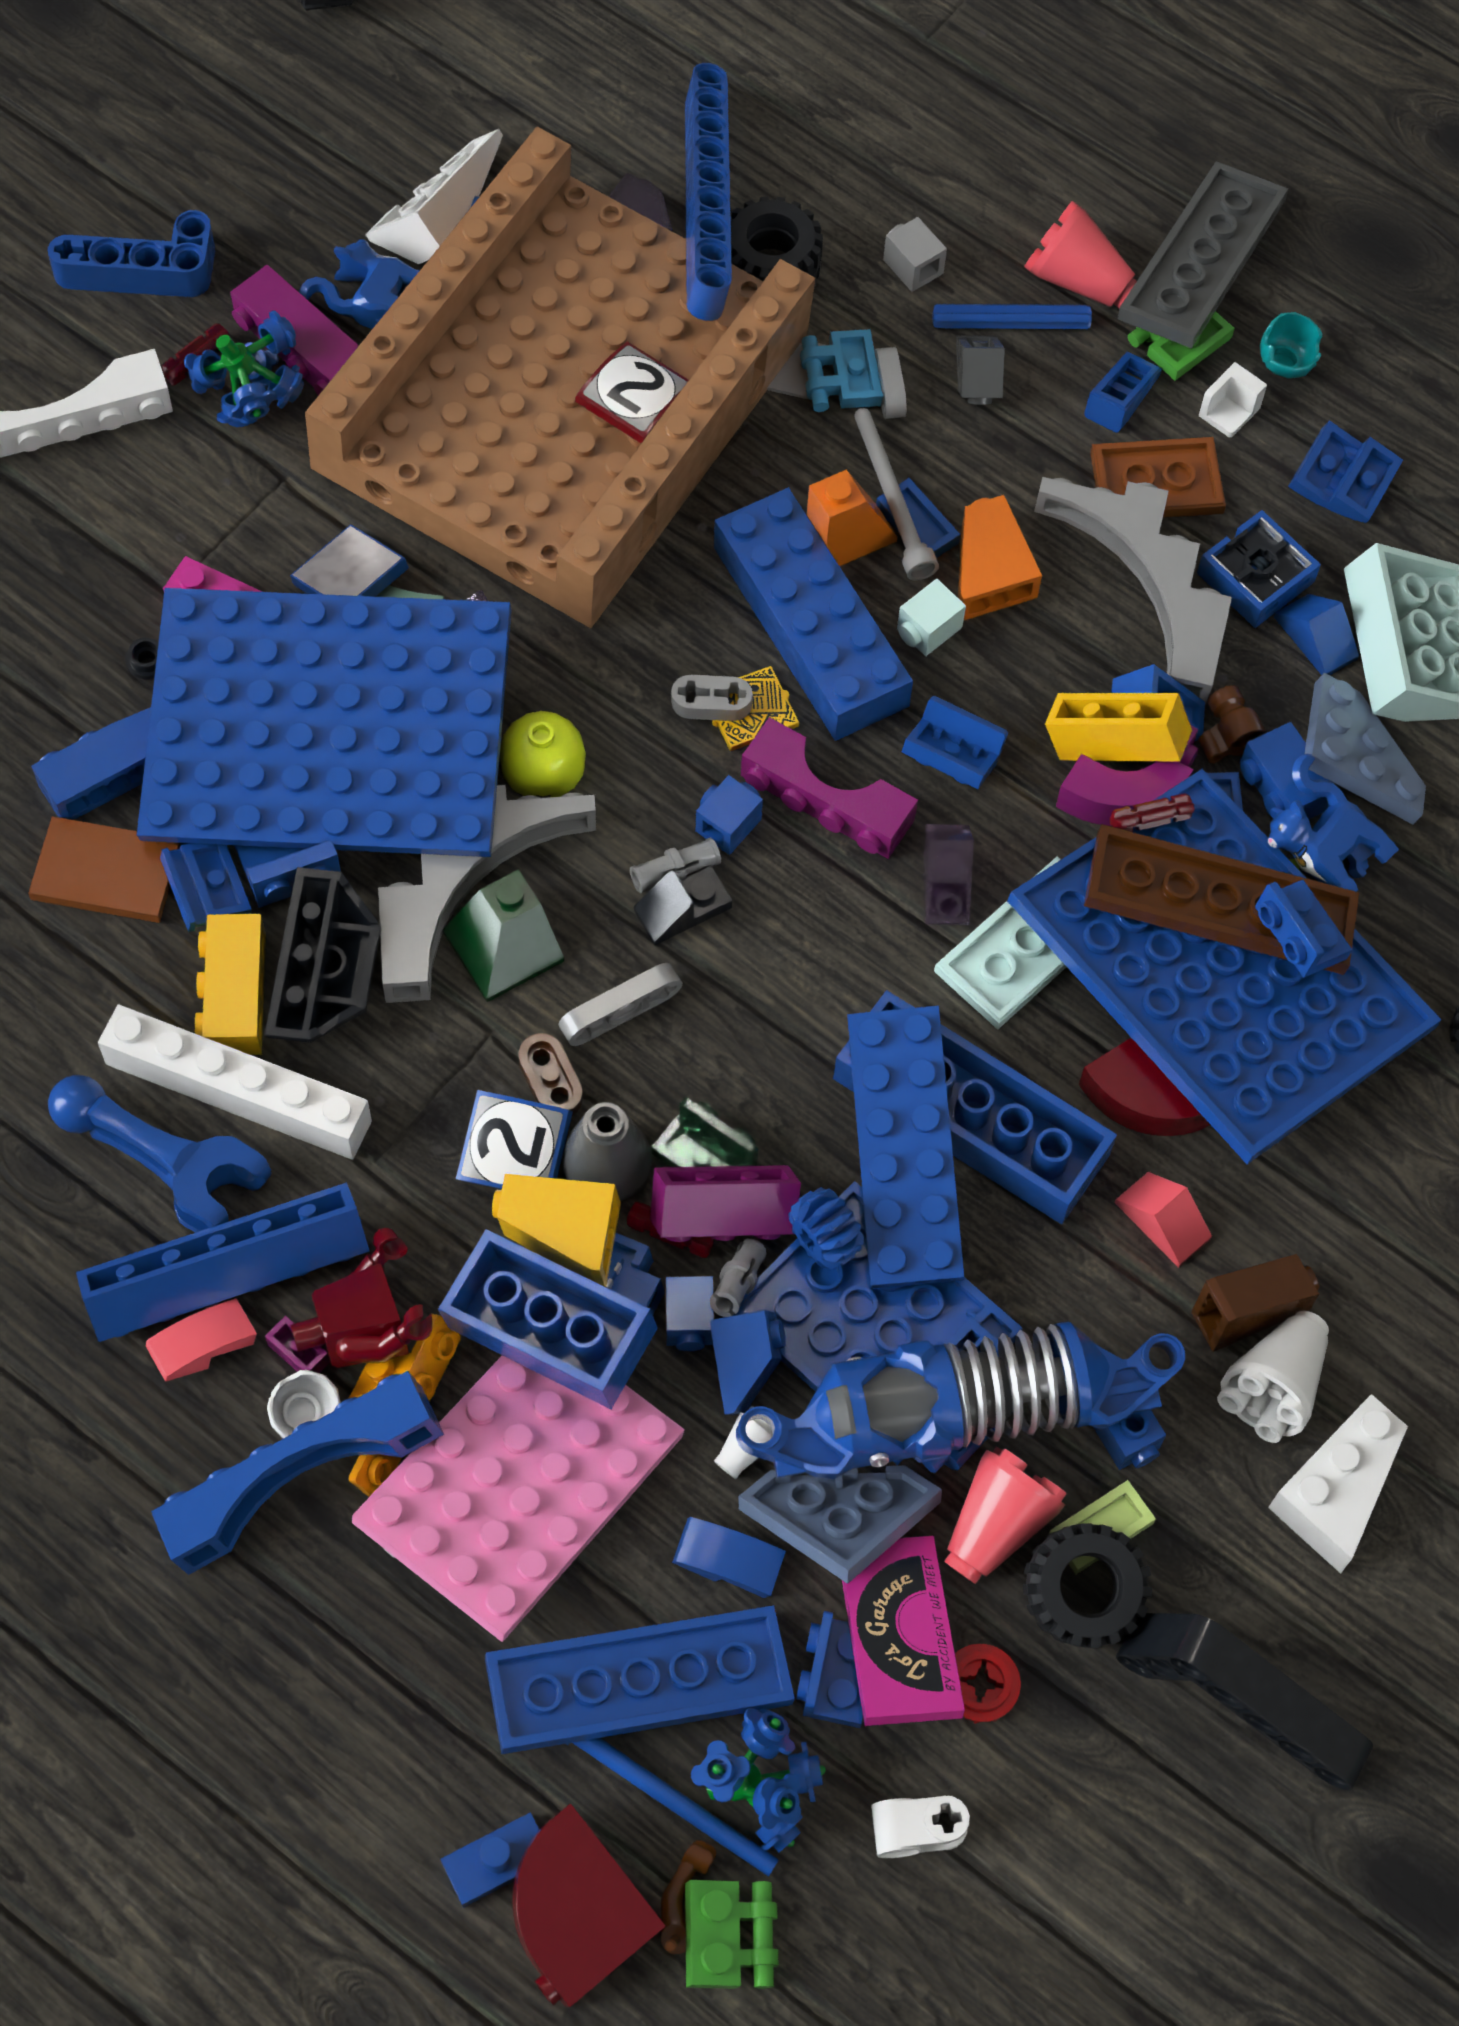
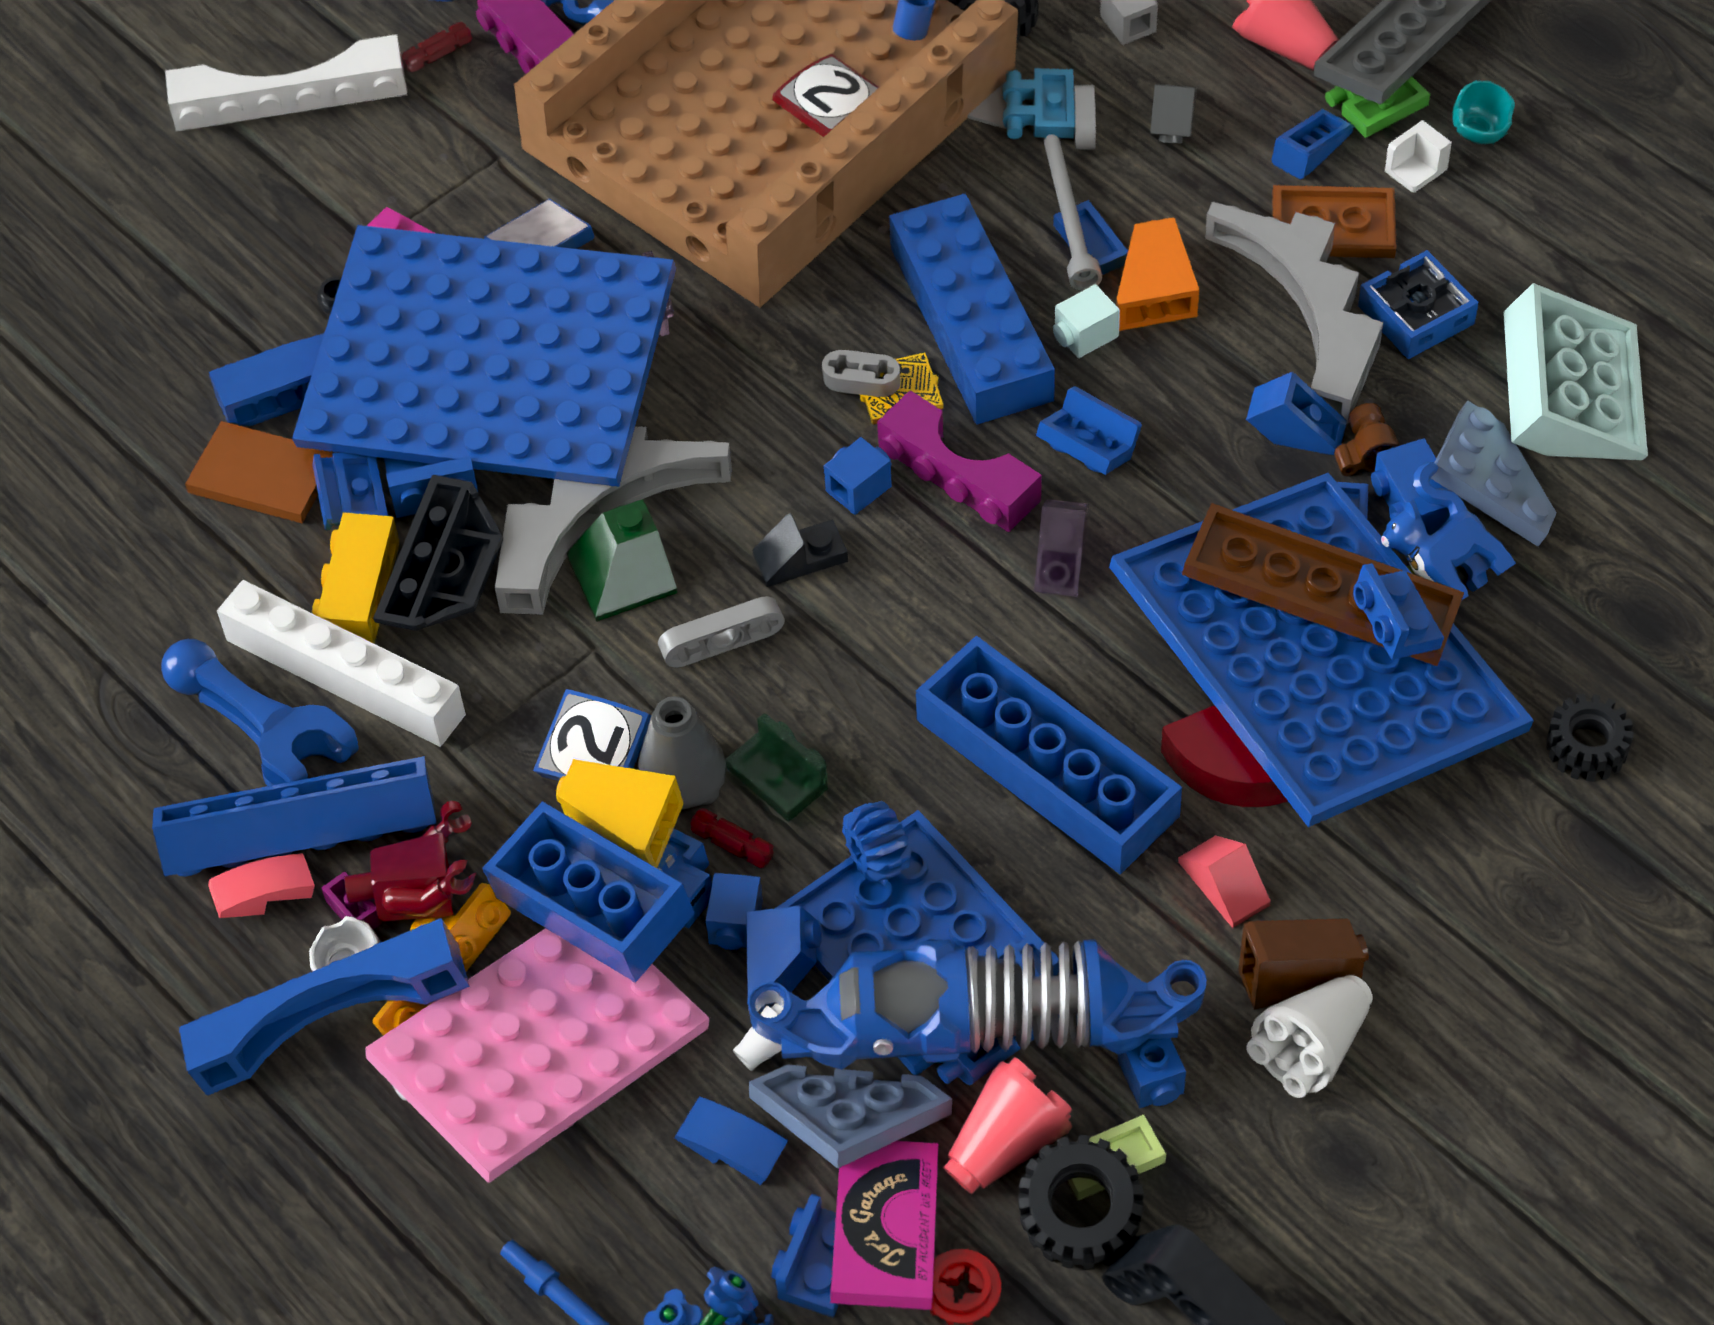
camera: 15 degrees right, 10 degrees down
blue plant [184,310,304,427] -> none
blue plate [485,1605,795,1754] -> none
neon yellow cylinder [499,711,586,797] -> none
plate [518,1033,582,1116] -> none
light grey pin [630,837,721,893] -> none
magenta brick [650,1165,801,1242] -> none
light grey pin [710,1238,767,1317] -> none
orange slope [807,469,897,566] -> none
blue plate [847,1006,965,1289] -> none
blue axle [932,304,1092,329] -> none
light aqua tile [934,856,1066,1030] -> none
yellow brick [1045,693,1192,762] -> none
magenta arch [1056,726,1199,826] -> none
dark red axle [1109,793,1195,832] -> none
white wedge [1268,1394,1408,1574] -> none
blue slope [1274,594,1359,675] -> none
blue slope [1288,420,1403,523] -> none

